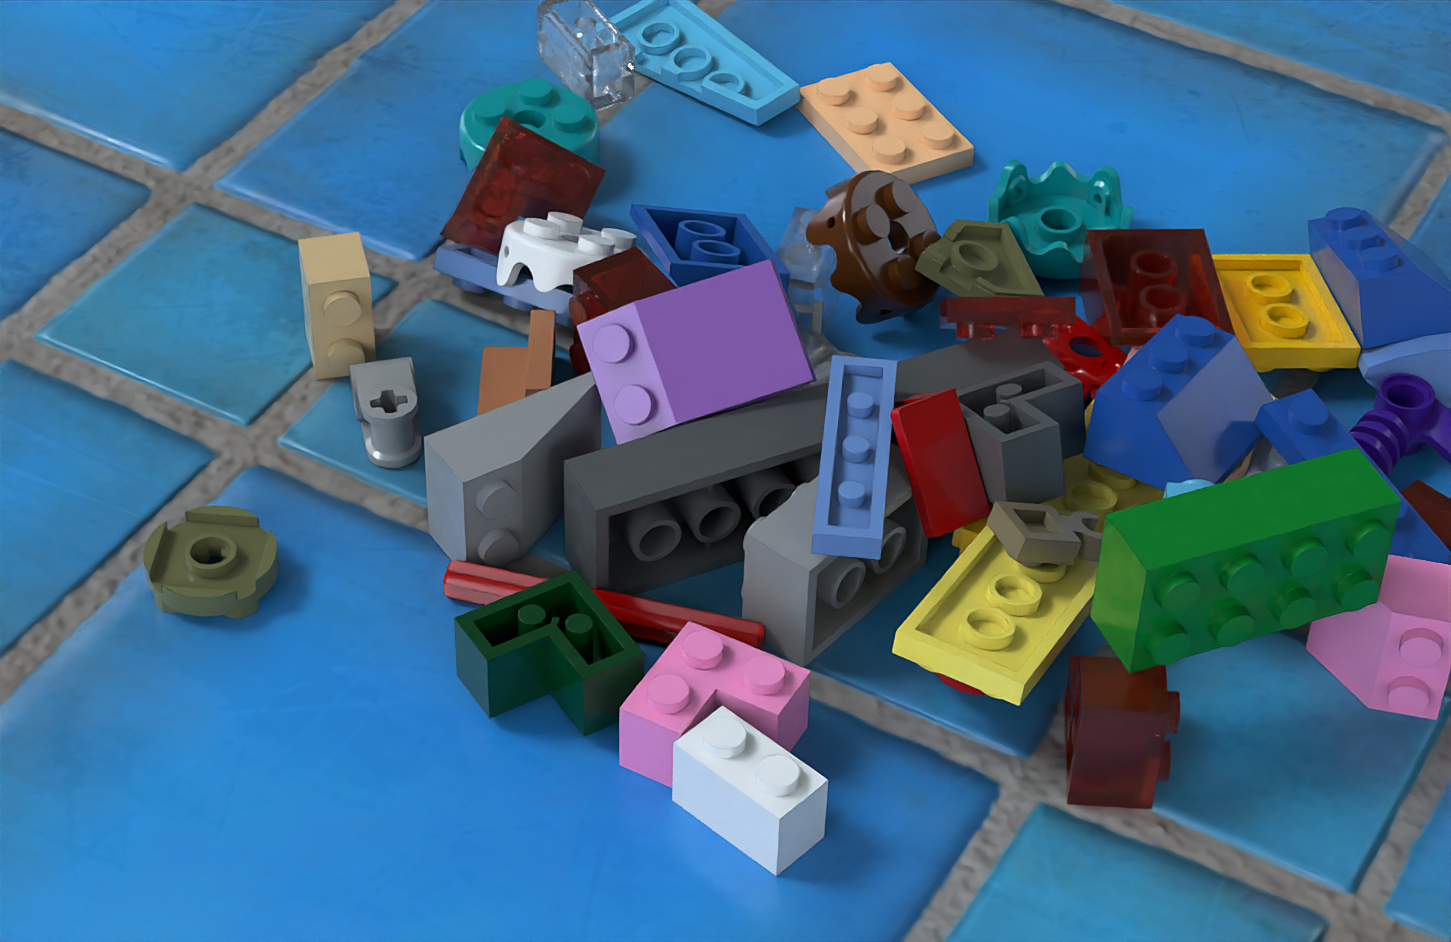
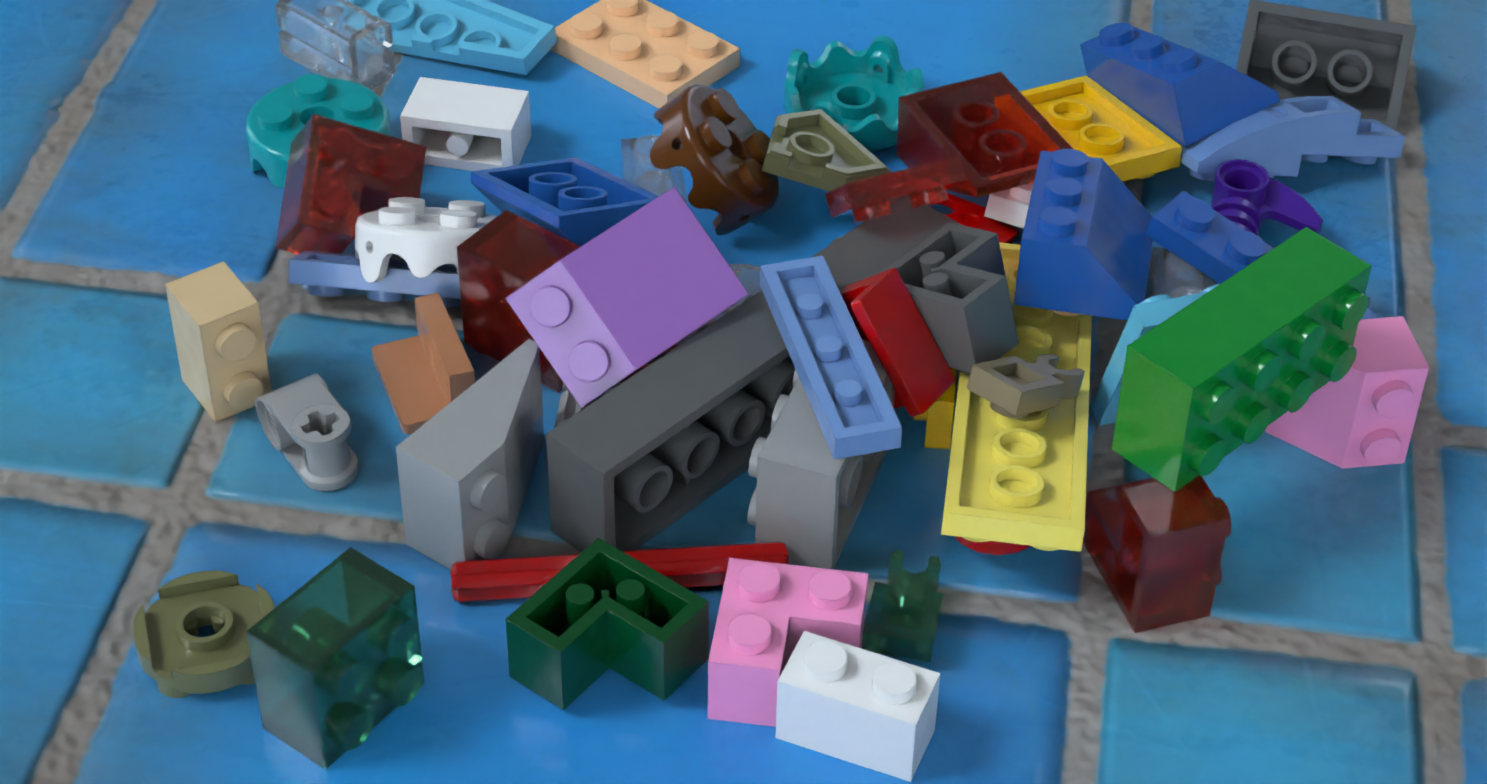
camera: 20 degrees left, 0 degrees up
none -> clear green brick [246,547,425,770]
none -> white brick [400,77,531,171]
none -> clear green plate [861,550,943,662]

